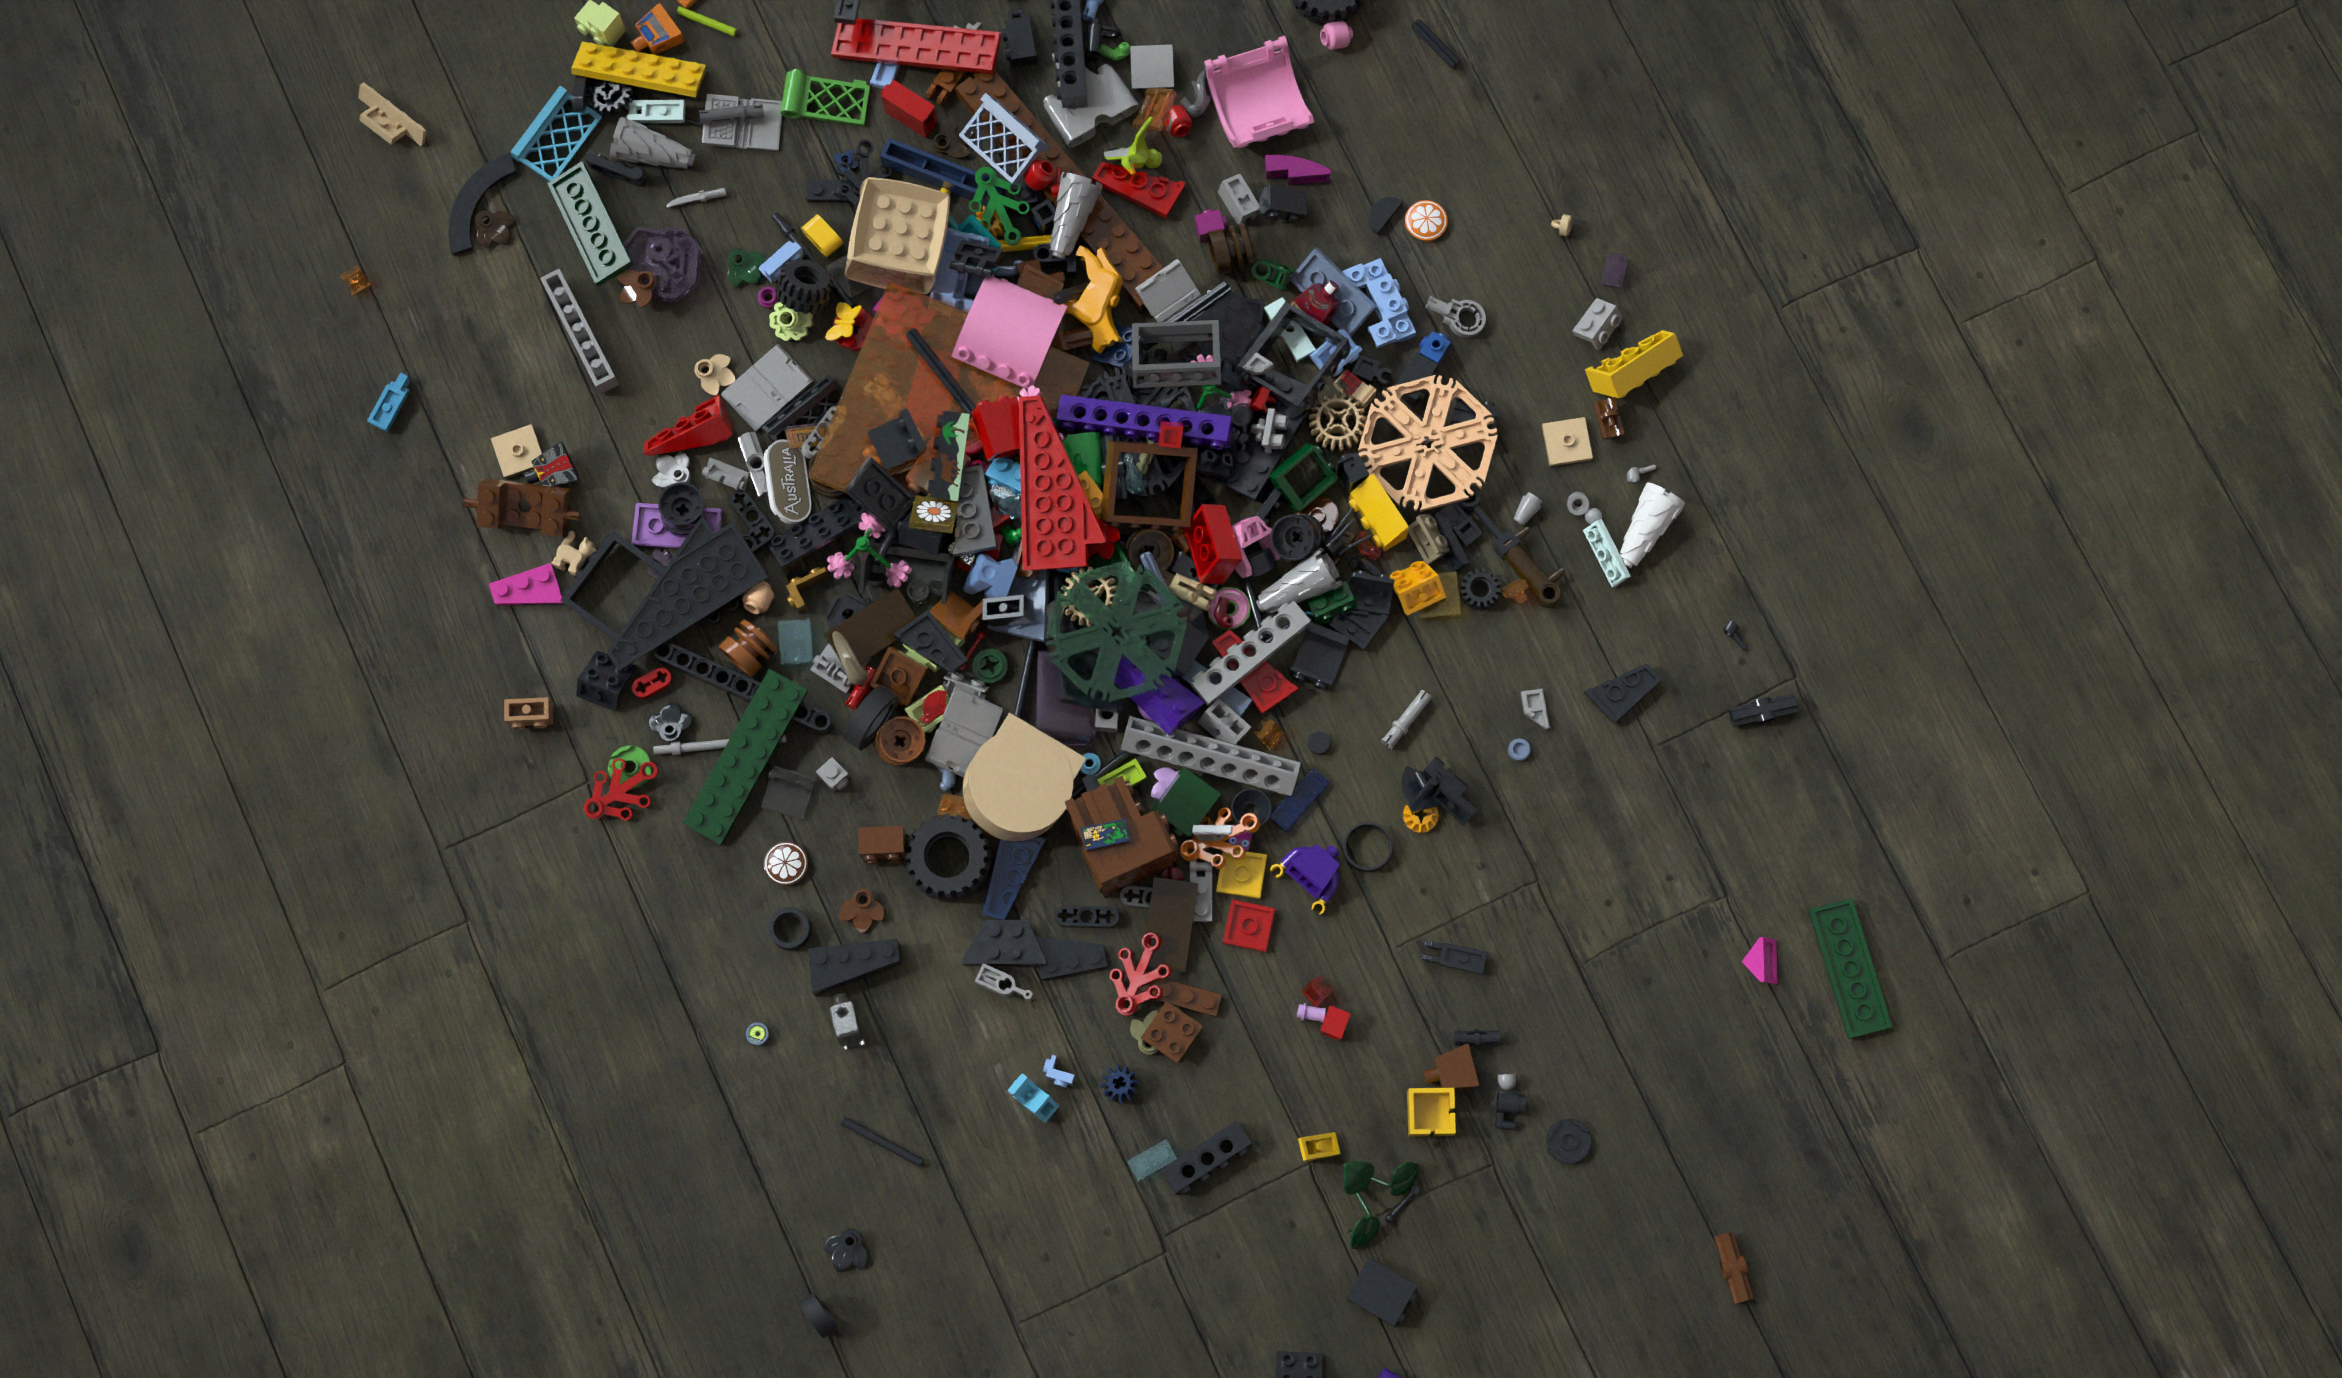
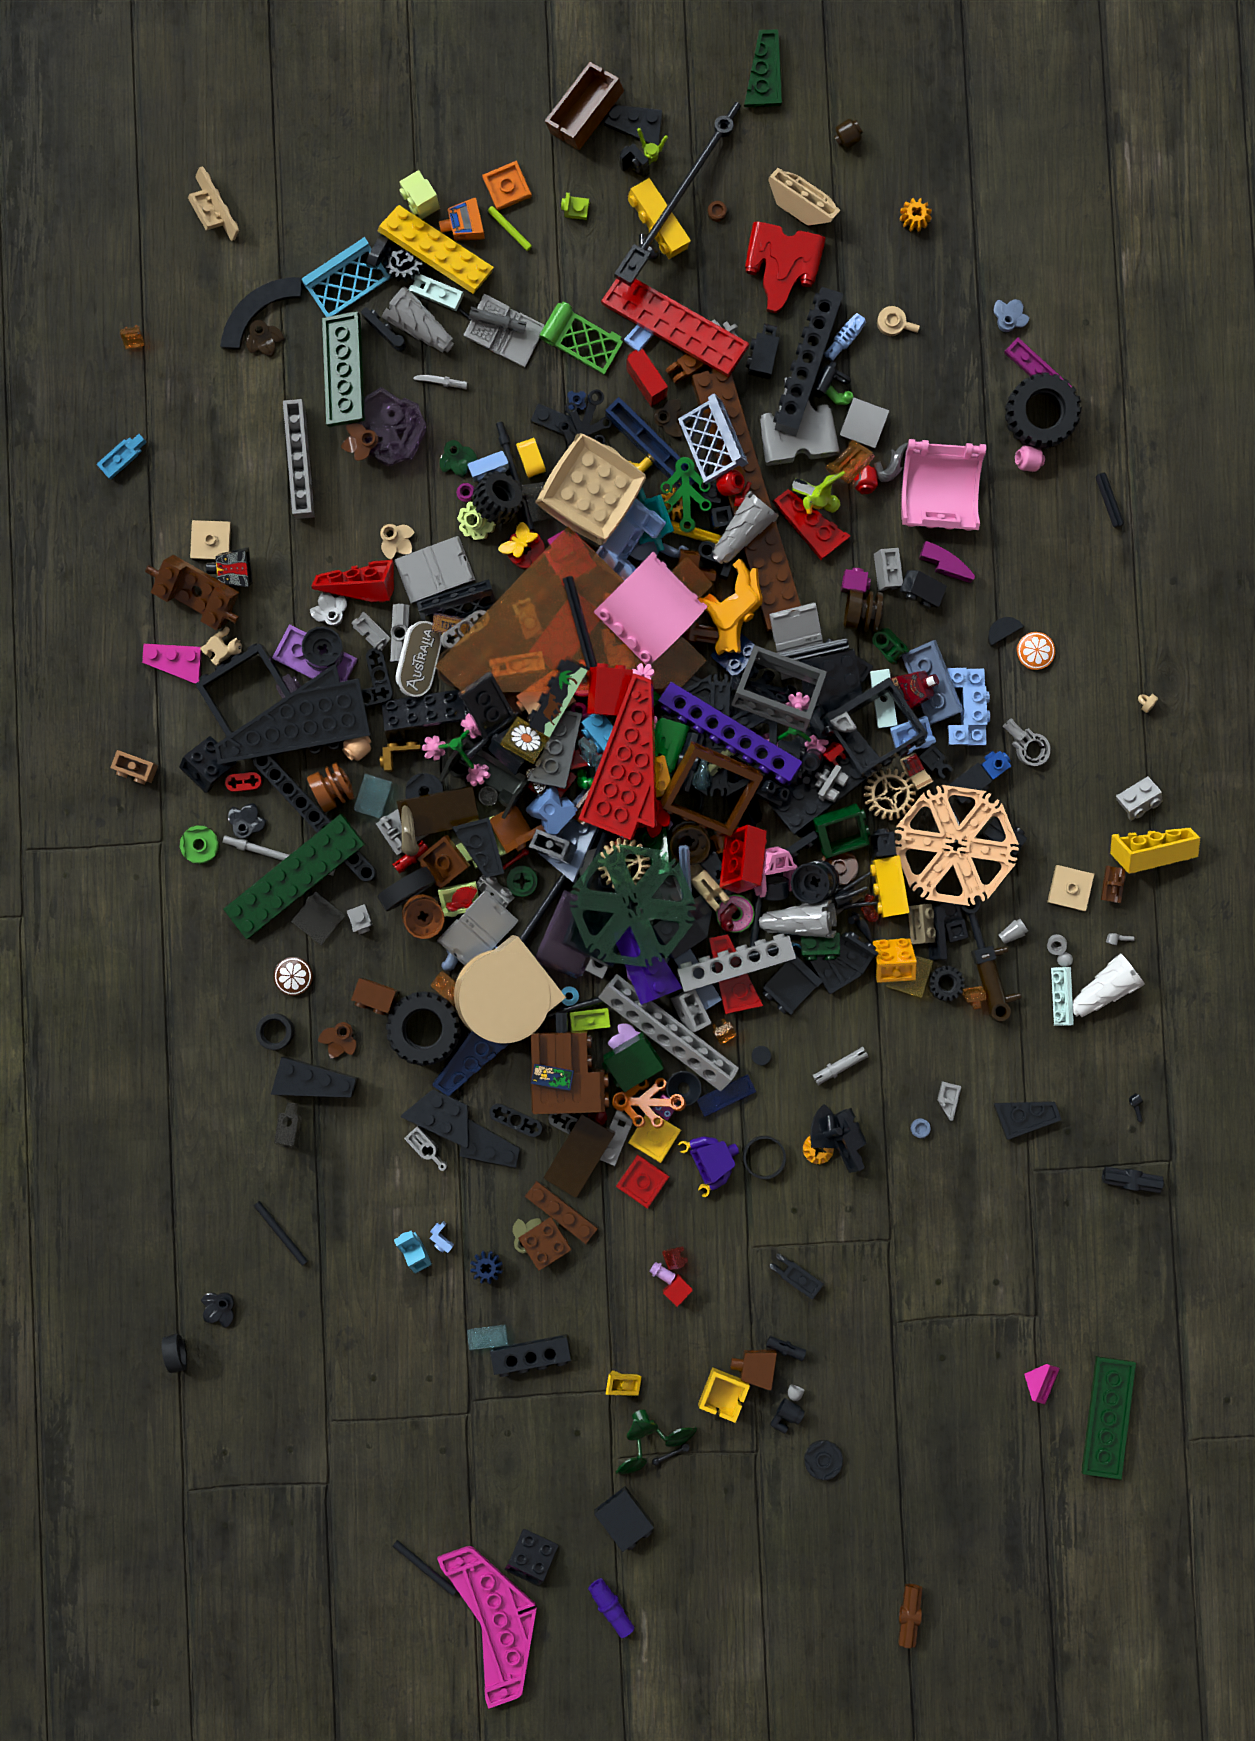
camera: 15 degrees right, 10 degrees up
red plant [584,758,659,820] -> none
tile [746,1022,769,1046] -> none
black bracket [867,408,926,470] -> none
black plate [949,240,1003,278] -> none
black axle [1053,281,1091,305] -> none
plant [1110,932,1172,1016] -> none
red panel [1158,421,1183,449] -> none
light grey tile [1192,825,1233,841] -> none
clear purple bracket [1601,253,1628,288] -> none

